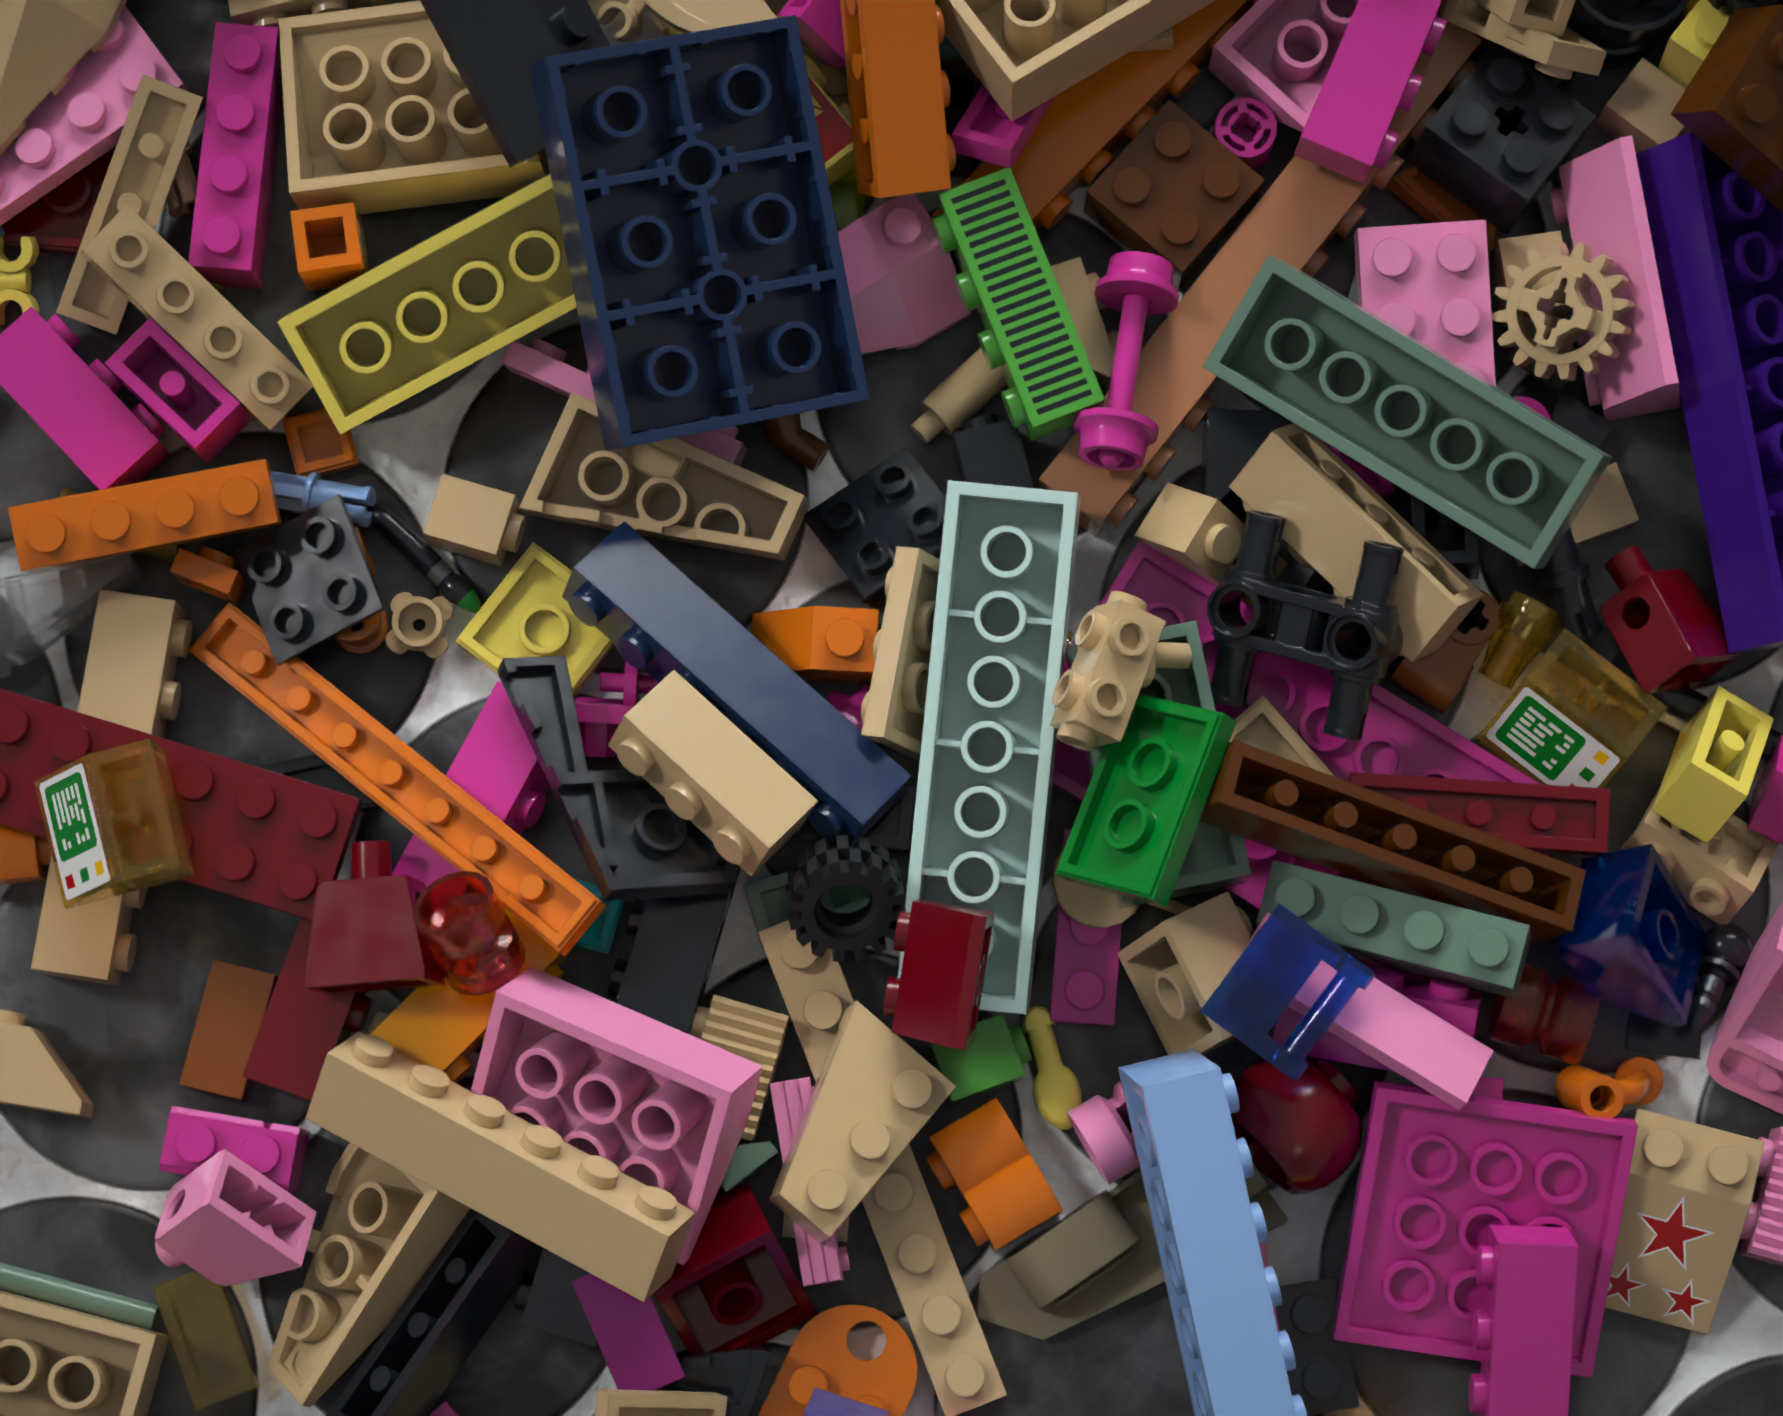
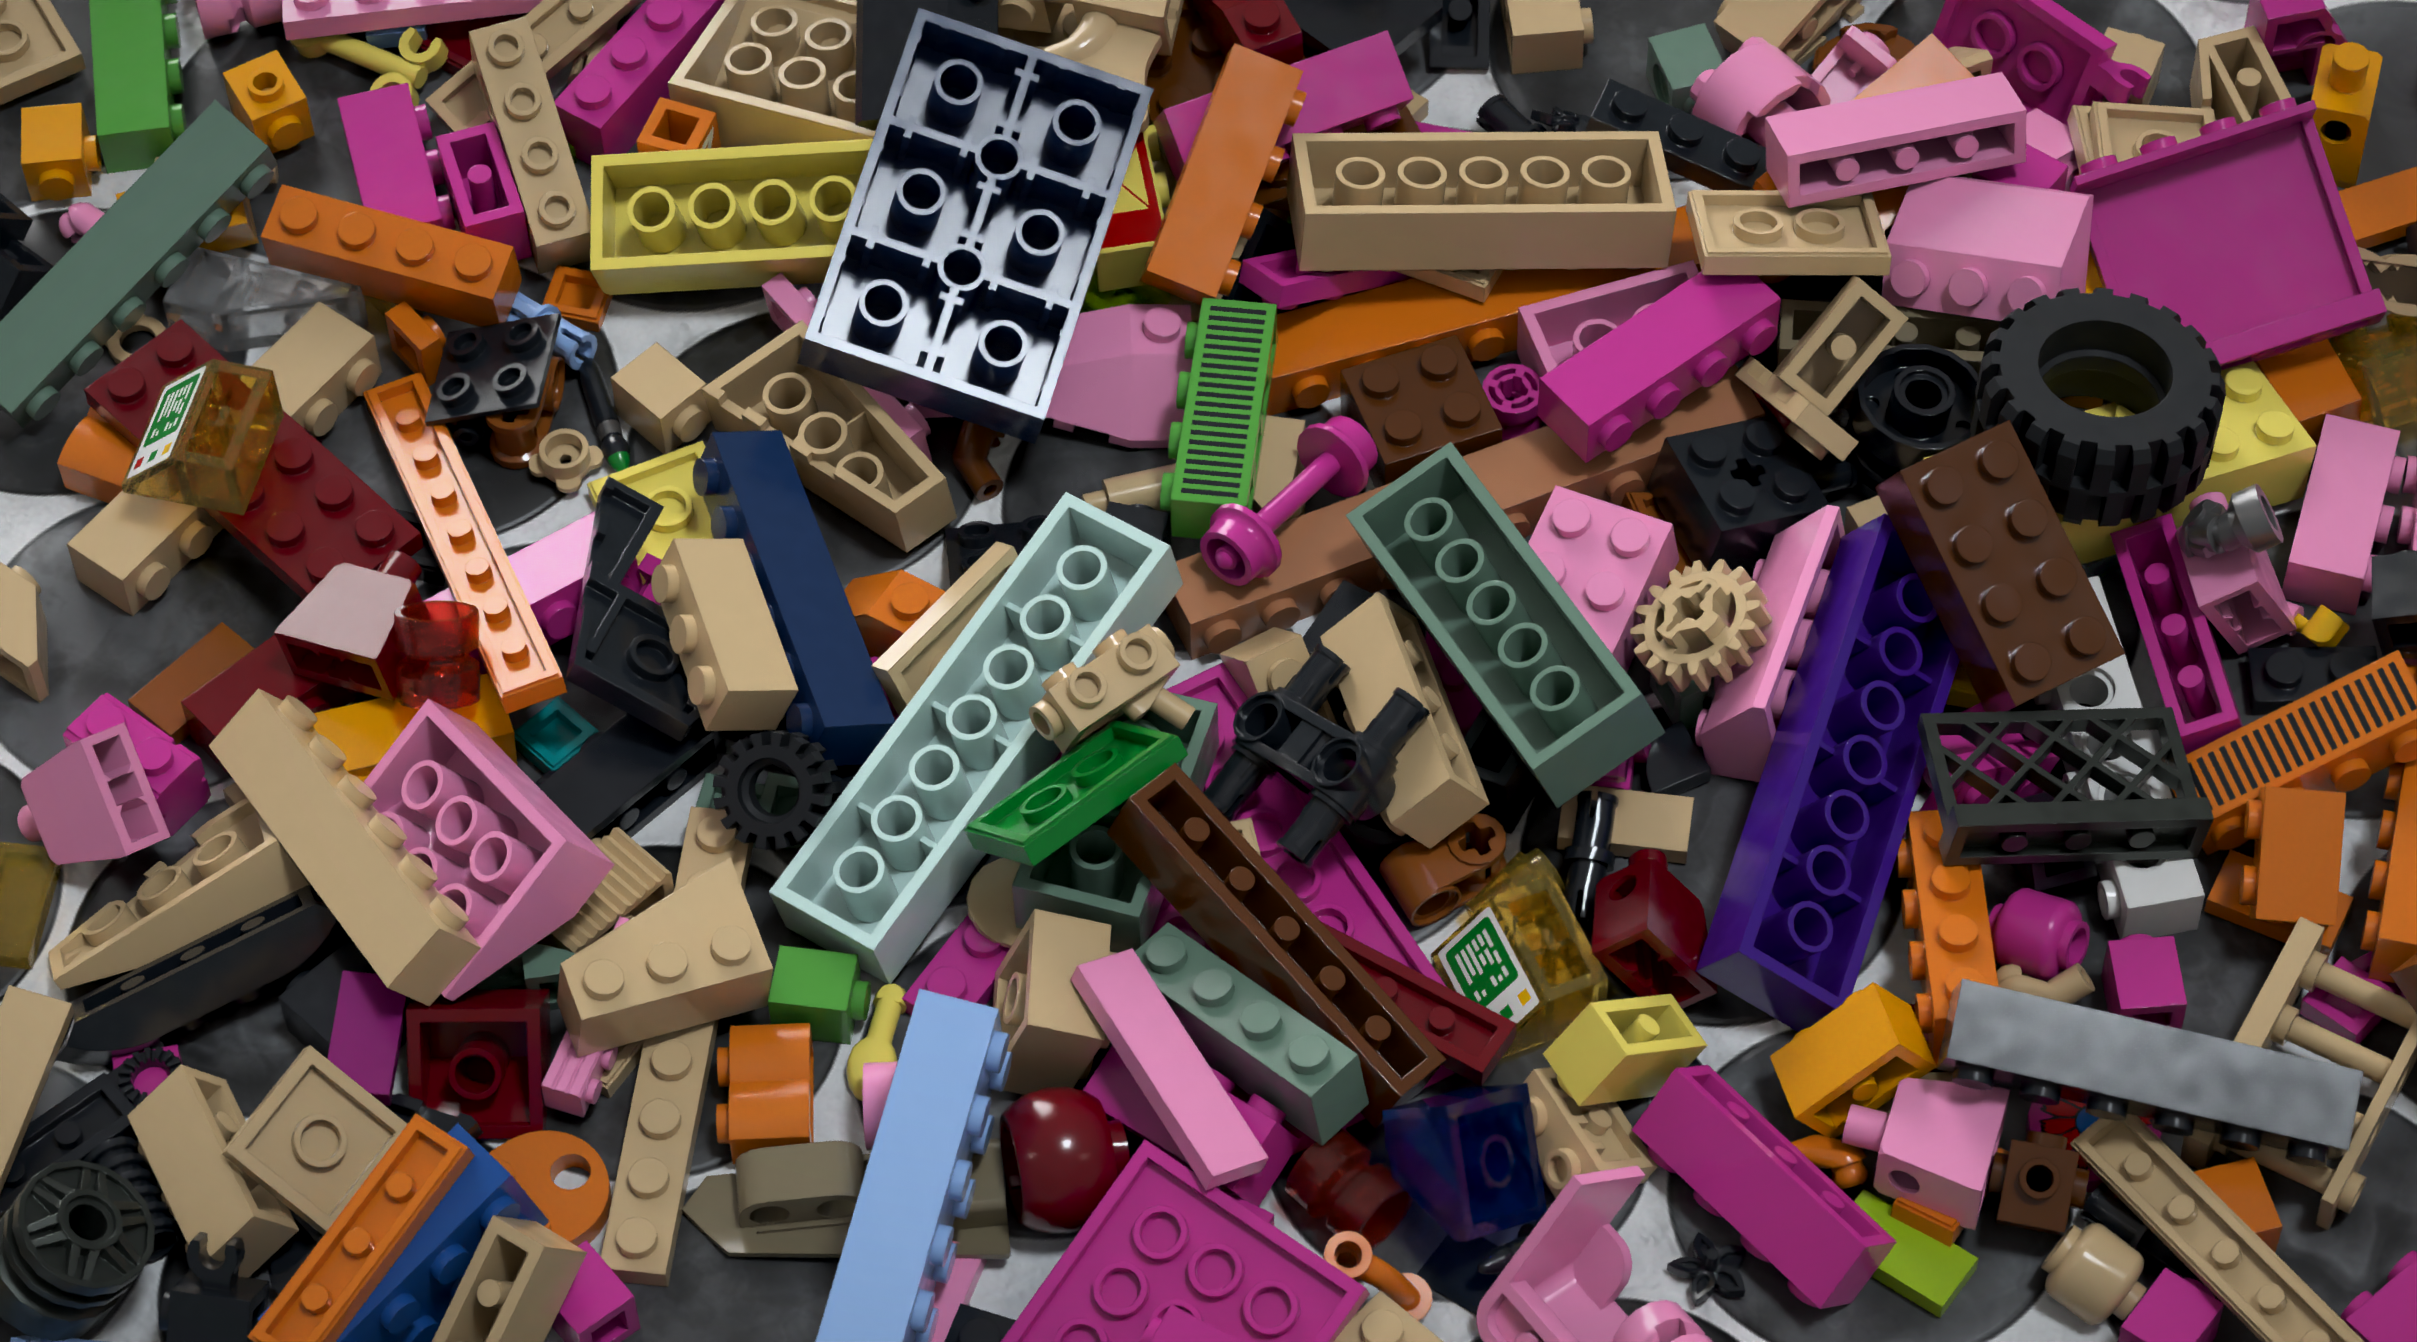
camera: 30 degrees right, 25 degrees down
dark red slope [883,899,995,1050] -> none
clear blue plate [1200,902,1377,1081] -> none

